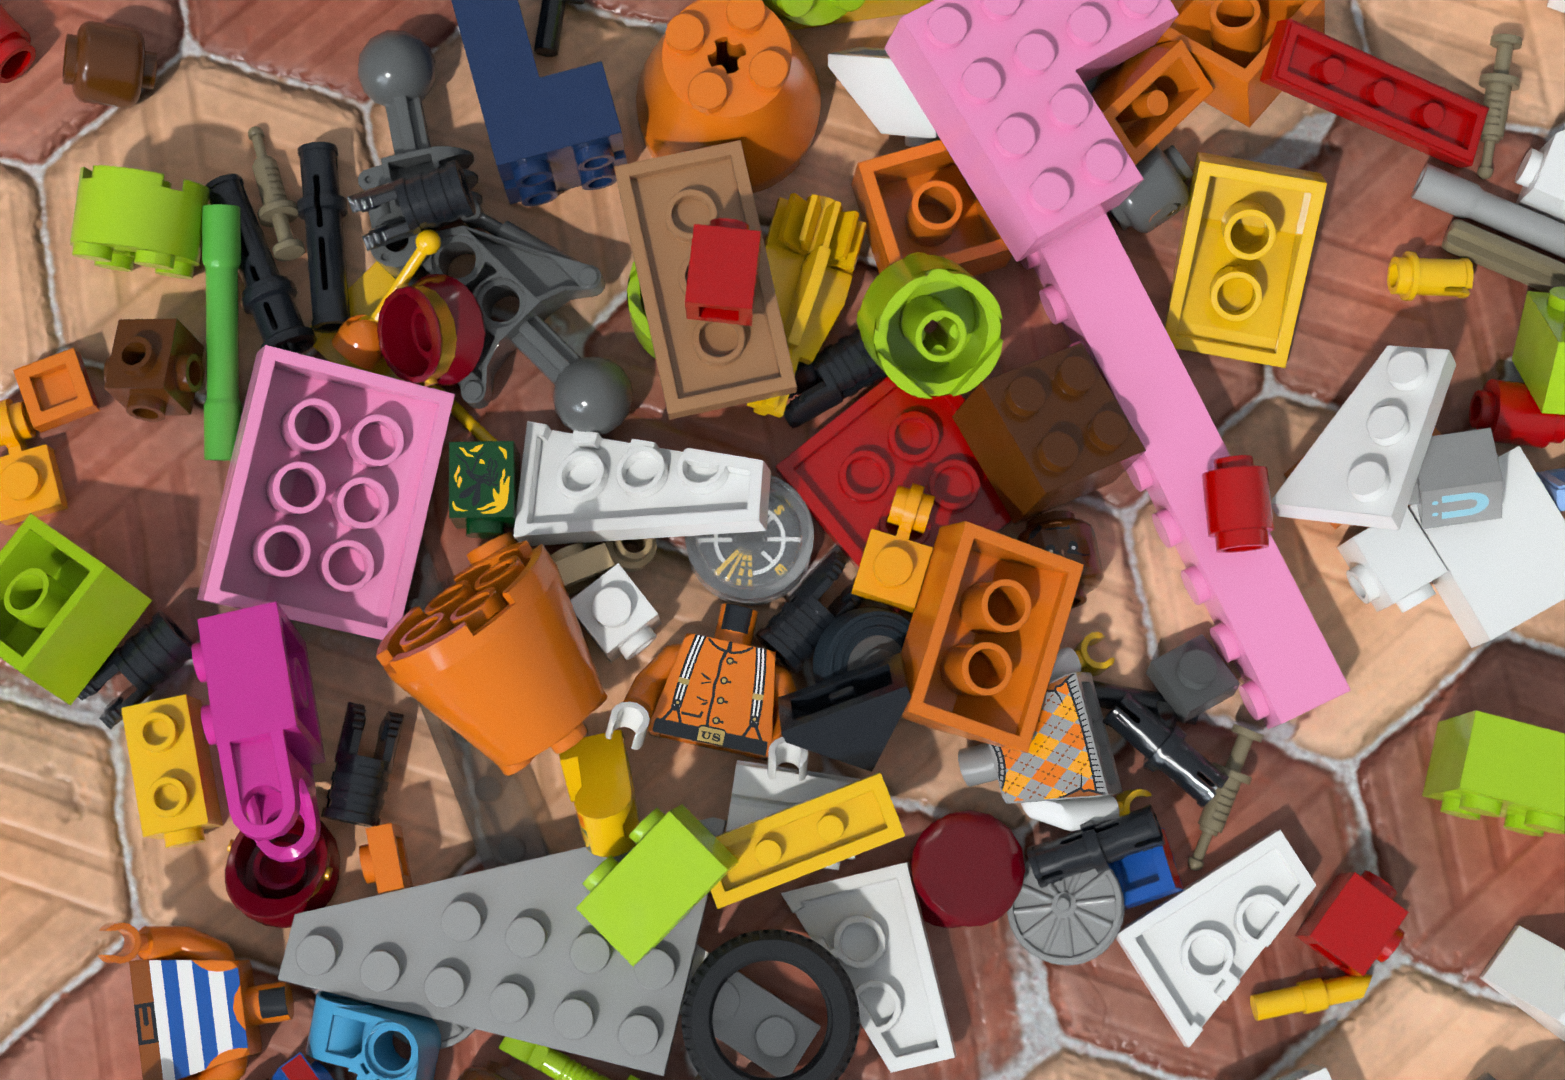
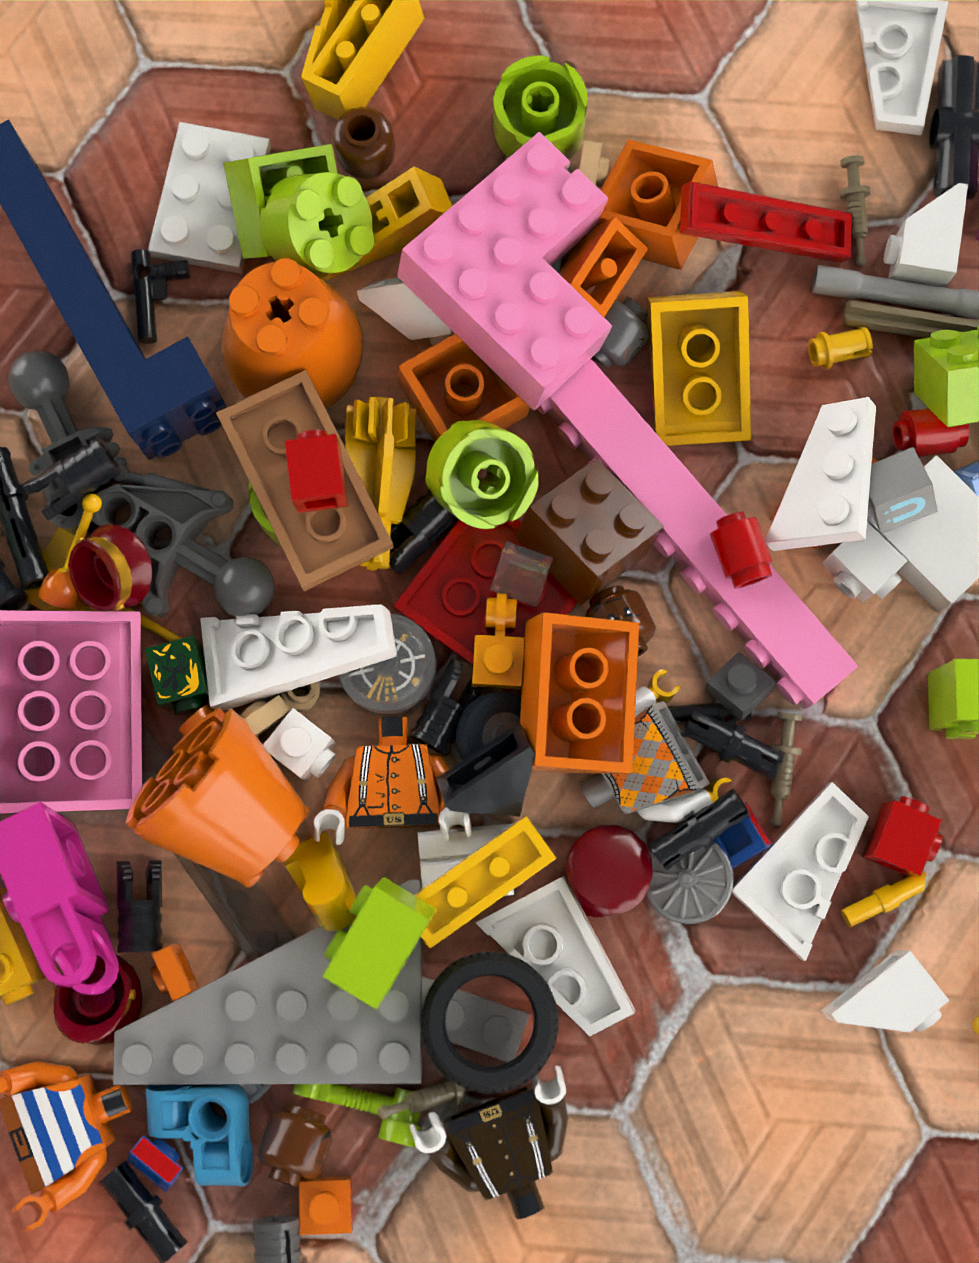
camera: 10 degrees left, 0 degrees up
none -> clear tile [491,542,553,606]

